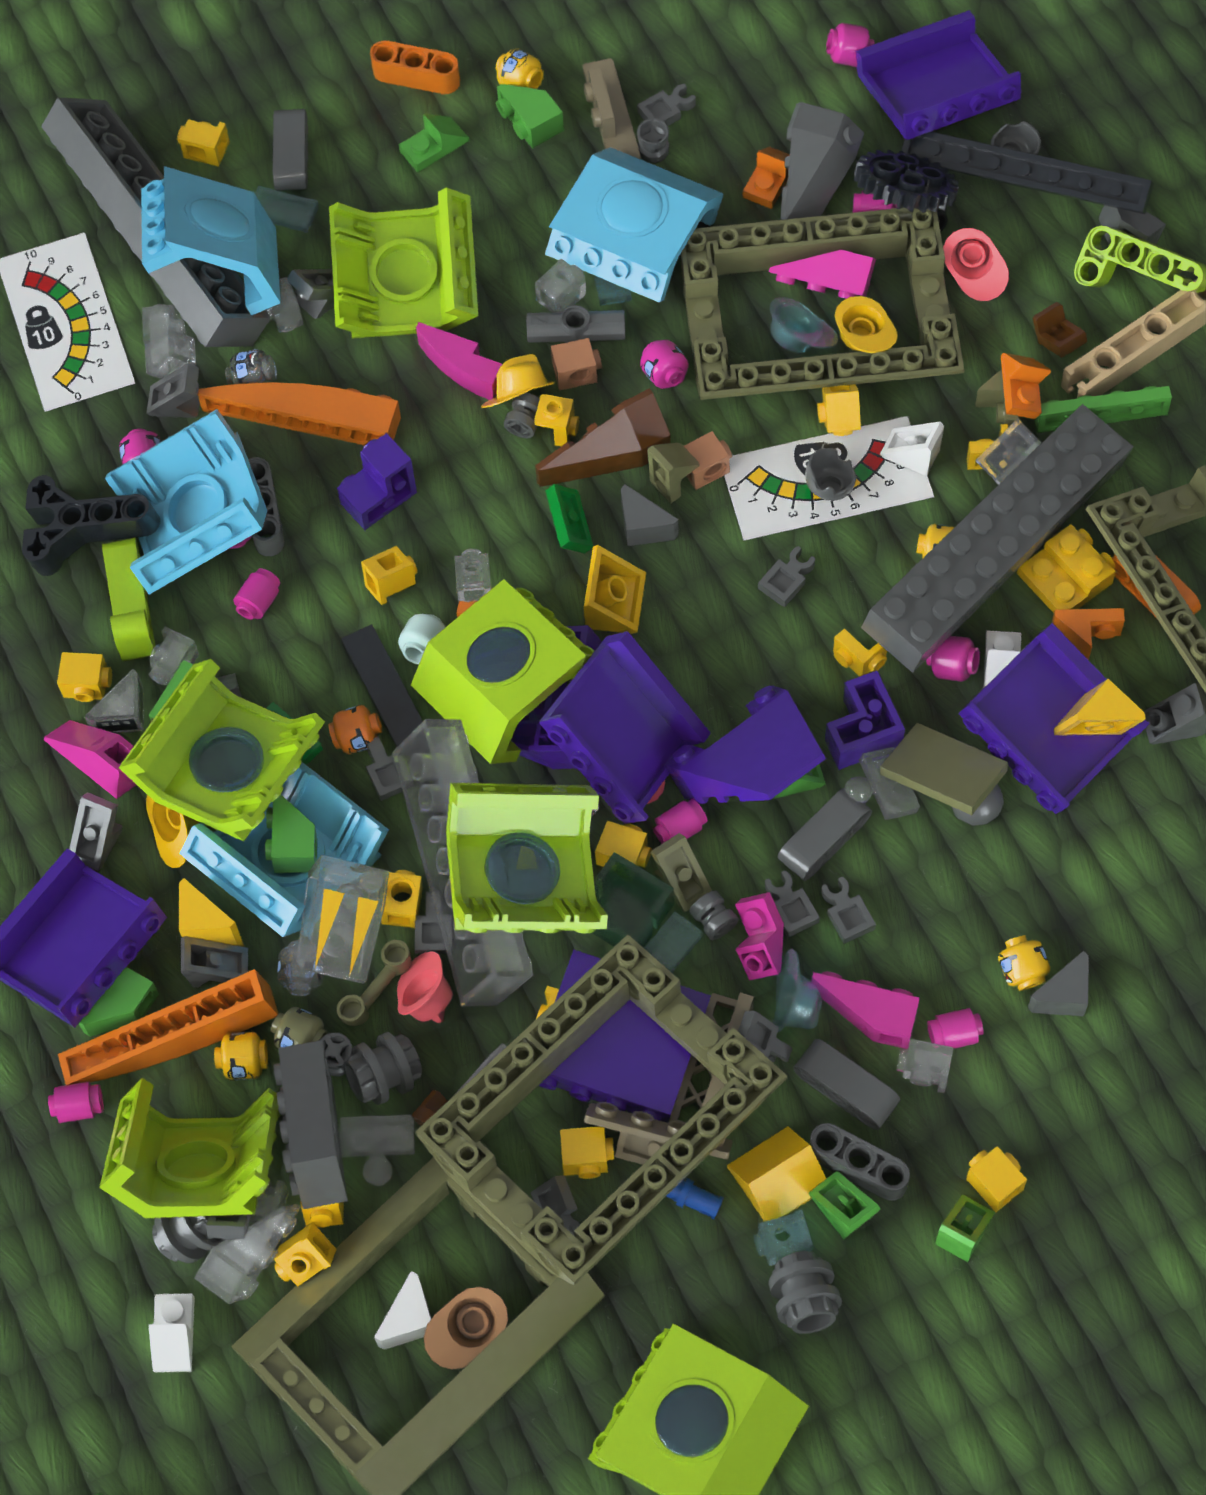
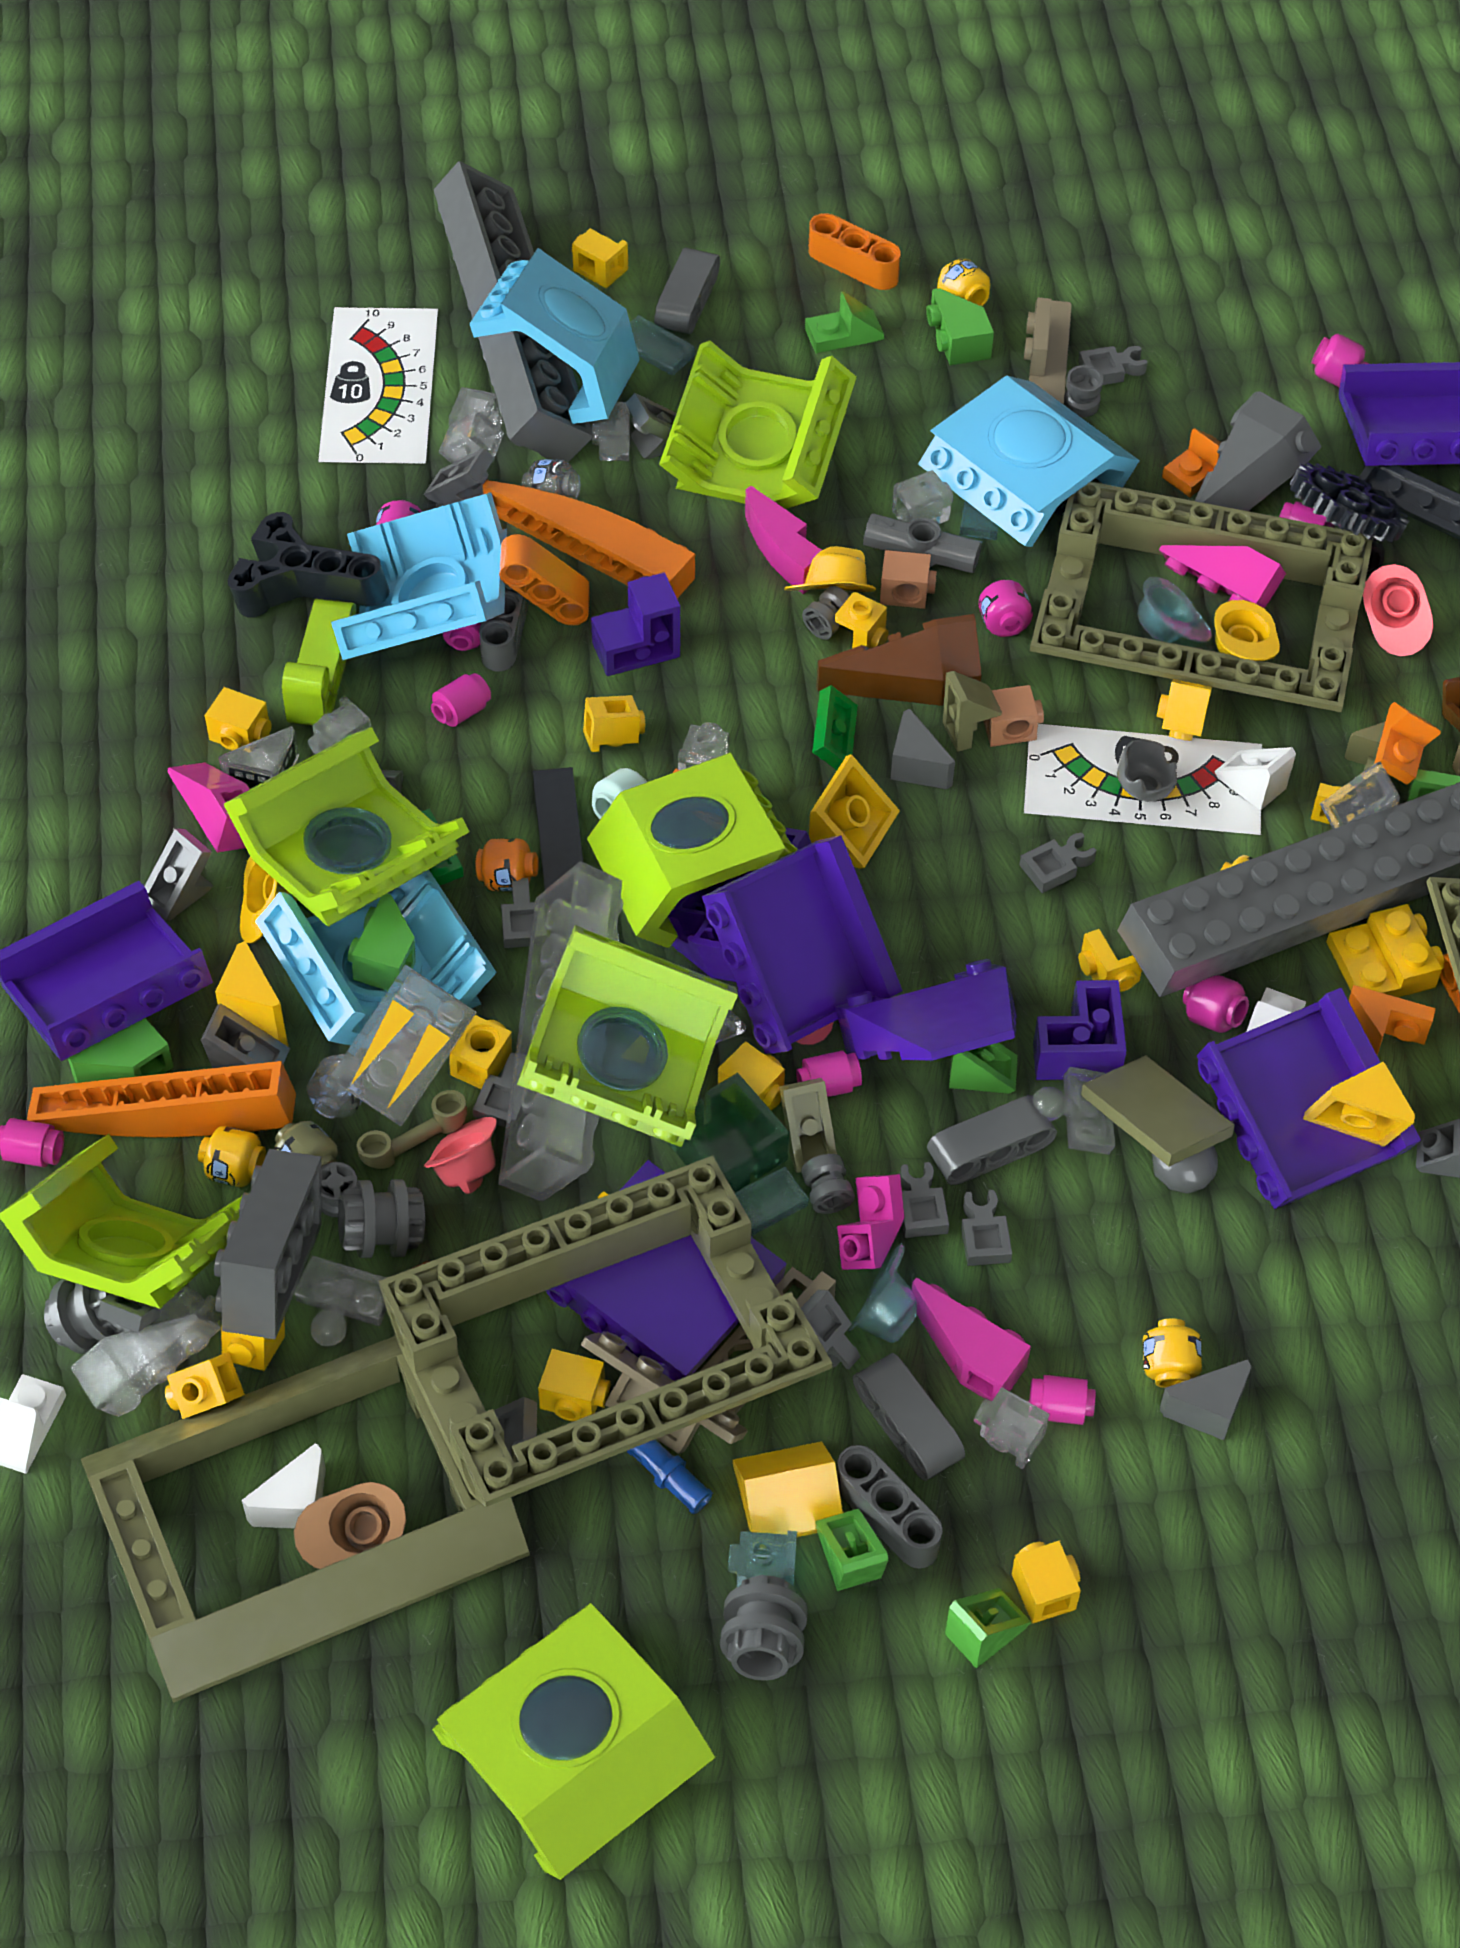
camera: 15 degrees right, 10 degrees down
none -> orange beam [499,534,590,626]

